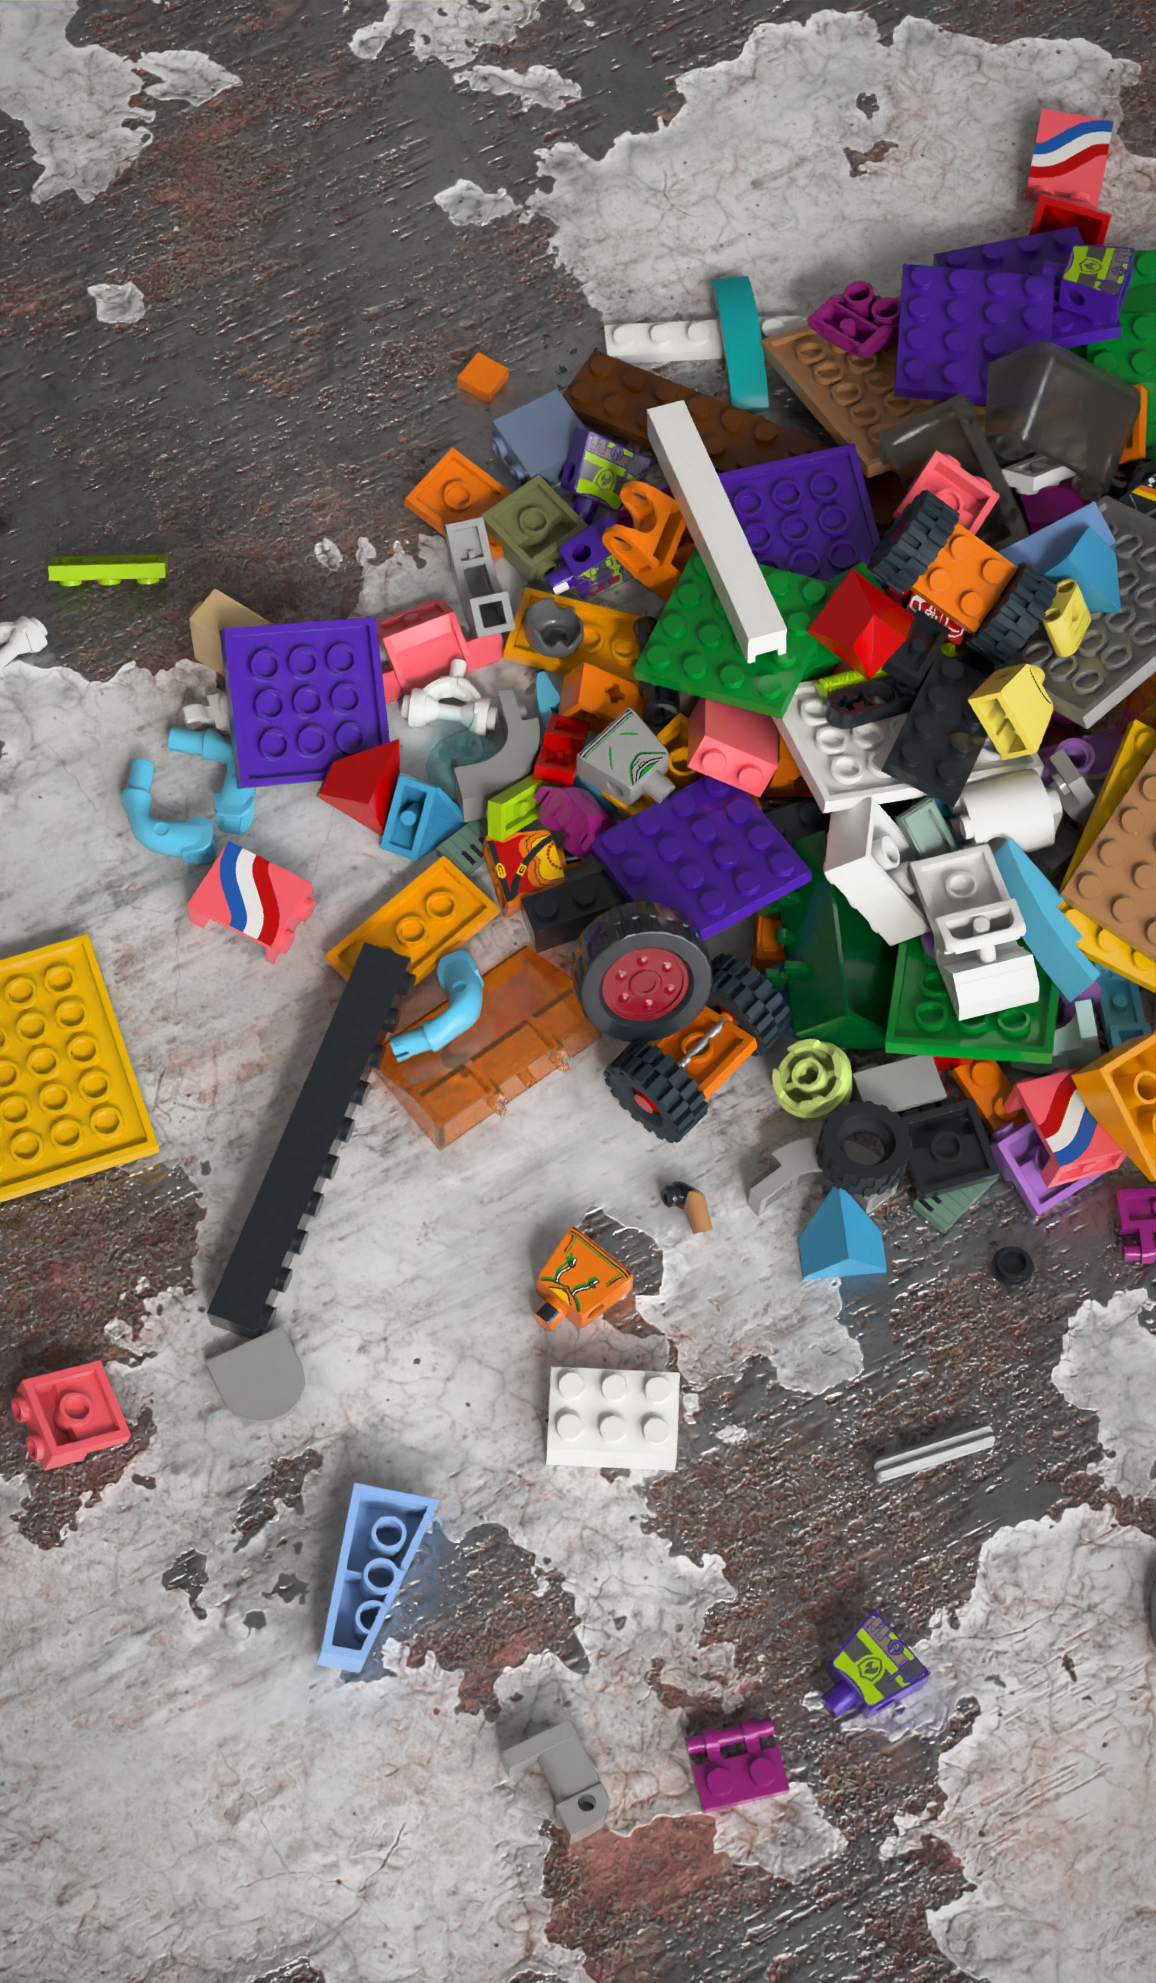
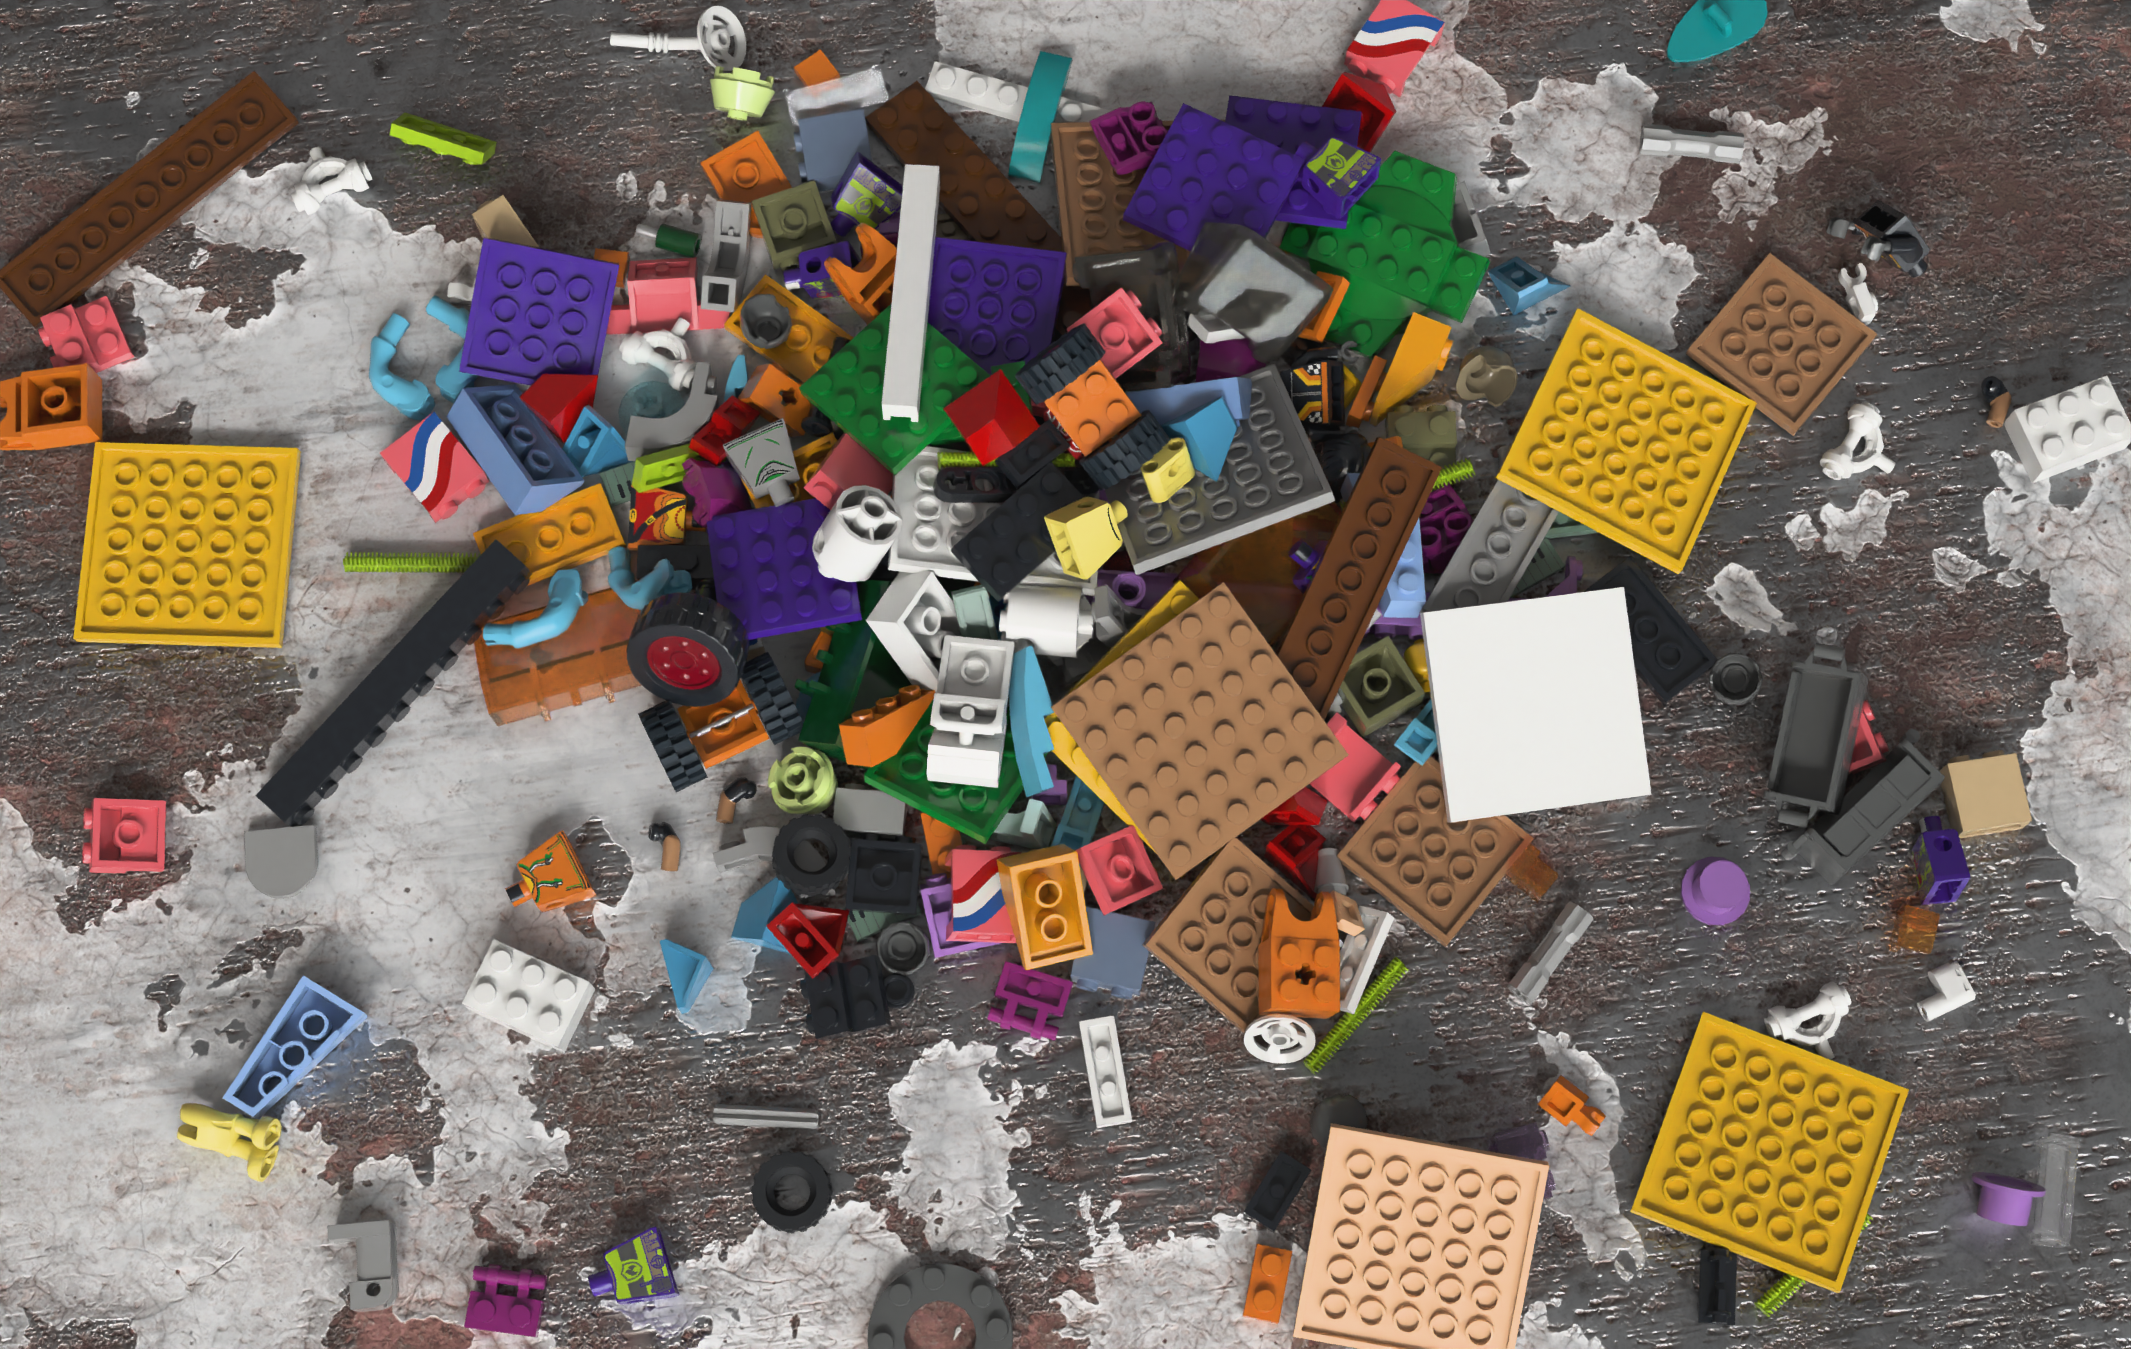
camera: 25 degrees right, 10 degrees up
none -> light yellow piece [177,1103,281,1182]
none -> lime axle [343,552,481,573]
none -> medium blue slope [446,384,584,515]
none -> medium azure piece [608,546,692,610]
none -> white dish [610,6,746,72]
none -> dark green piece [636,224,702,258]
none -> dark azure slope [660,939,714,1014]
none -> yellowish green cone [710,66,775,121]
none -> arm [716,777,757,824]
none -> black tyre [751,1151,833,1233]
none -> red slope [766,902,849,978]
none -> clear container [782,64,889,127]
none -> black plate [800,955,892,1041]
none -> white cylinder [812,485,903,582]
none -> orange slope [839,685,935,767]
none -> dark grey hair [876,921,930,975]

